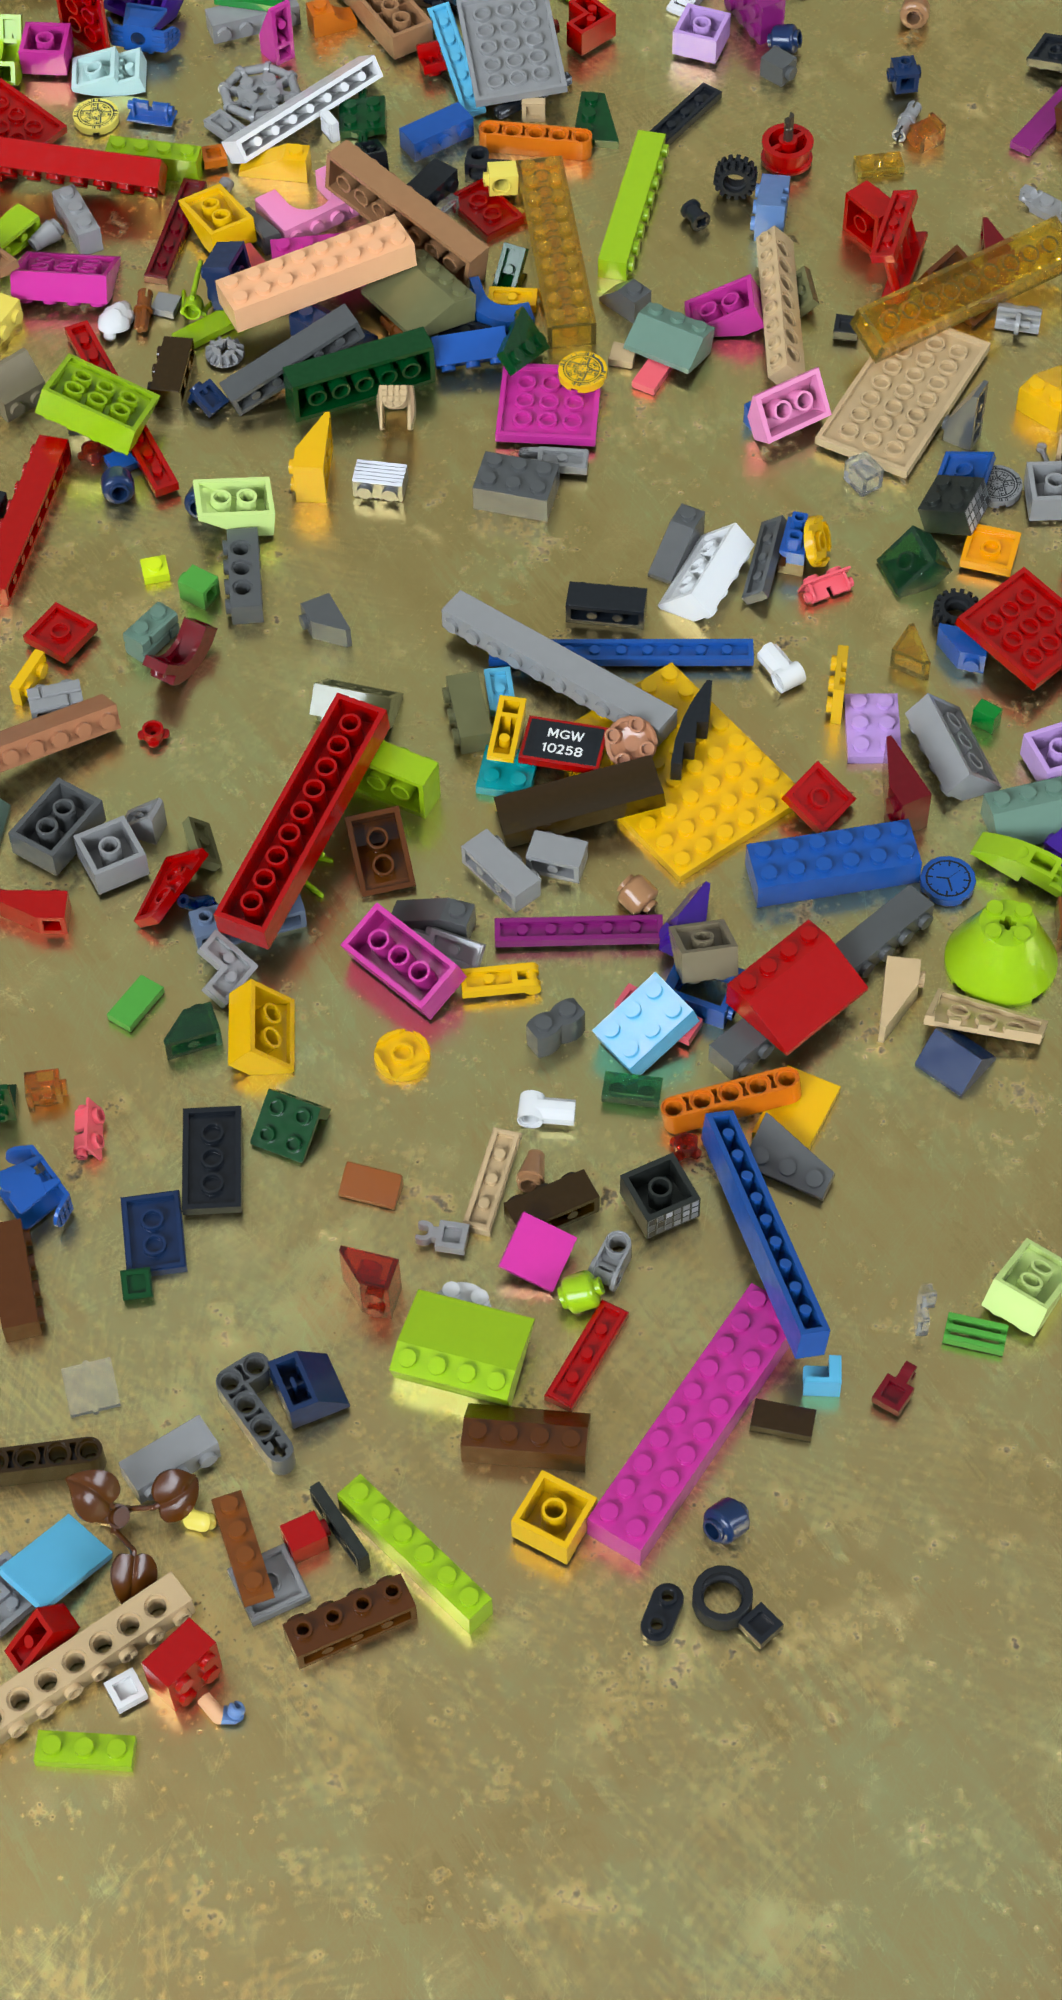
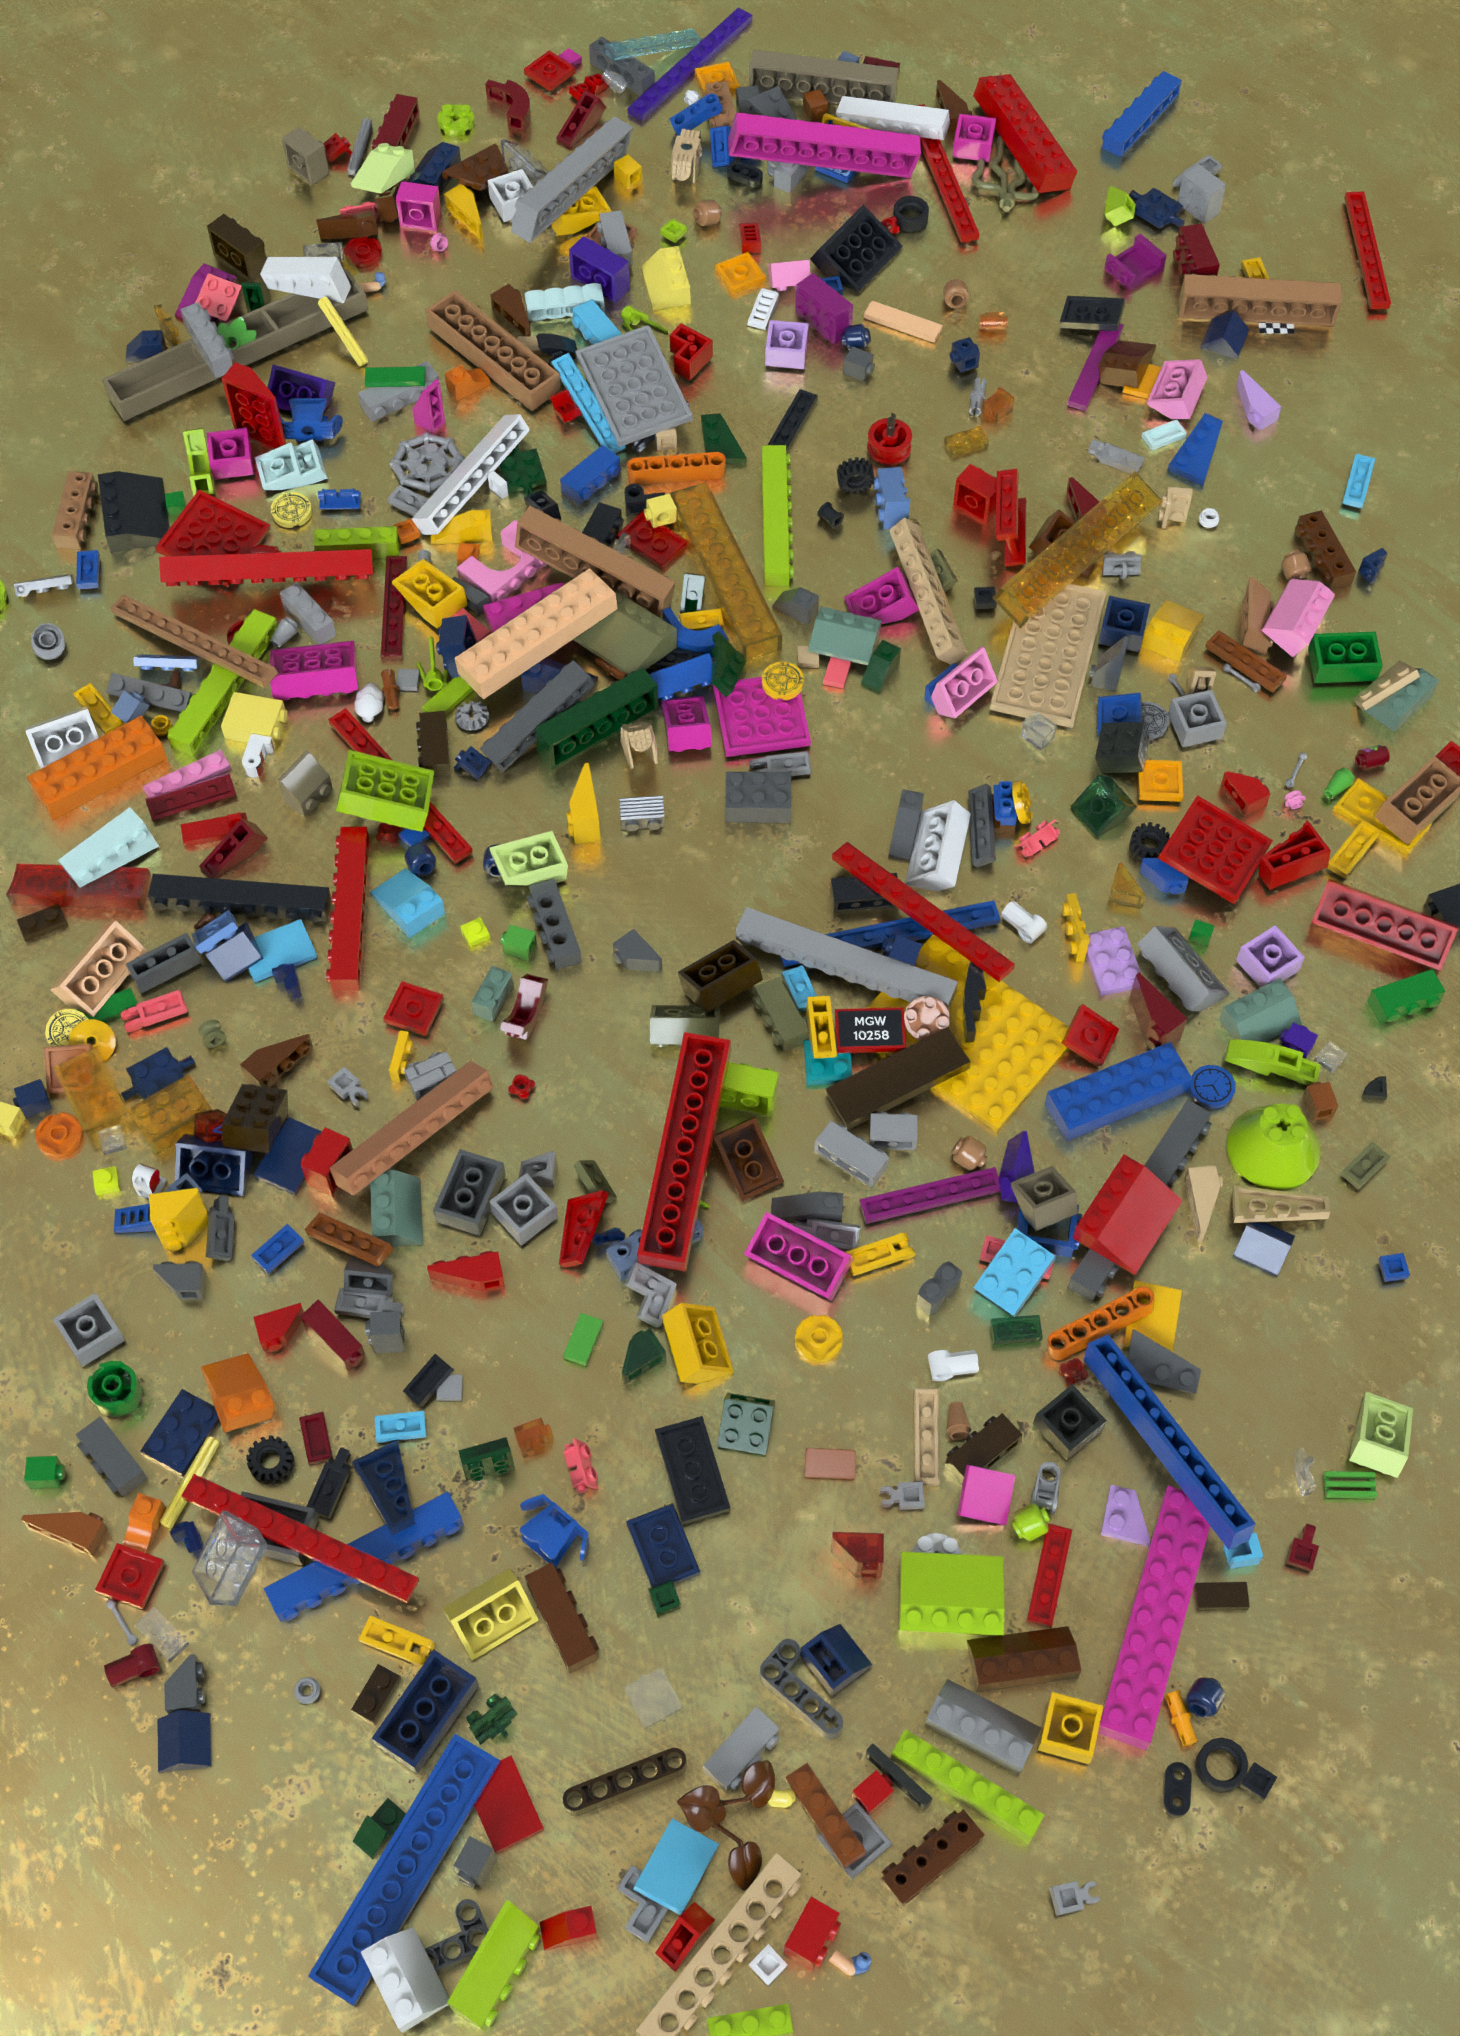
camera: 15 degrees left, 5 degrees up
none -> medium azure slope [370,868,445,938]
none -> orange plate [457,543,480,564]
none -> dark pink slope [661,696,712,752]
none -> dark brown brick [677,940,763,1013]
none -> red plate [832,842,1015,982]
none -> dark green slope [861,640,901,693]
none -> light nougat tile [864,301,943,343]
none -> dark blue brick [880,935,922,966]
none -> light grey slope [924,1679,1041,1776]
none -> clear orange brick [980,312,1008,332]
none -> light grey plate [1049,1881,1101,1916]
none -> dark blue brick [1098,596,1150,652]
none -> lavender wing [1100,1485,1150,1546]
none -> light orange pin [1164,1690,1199,1747]

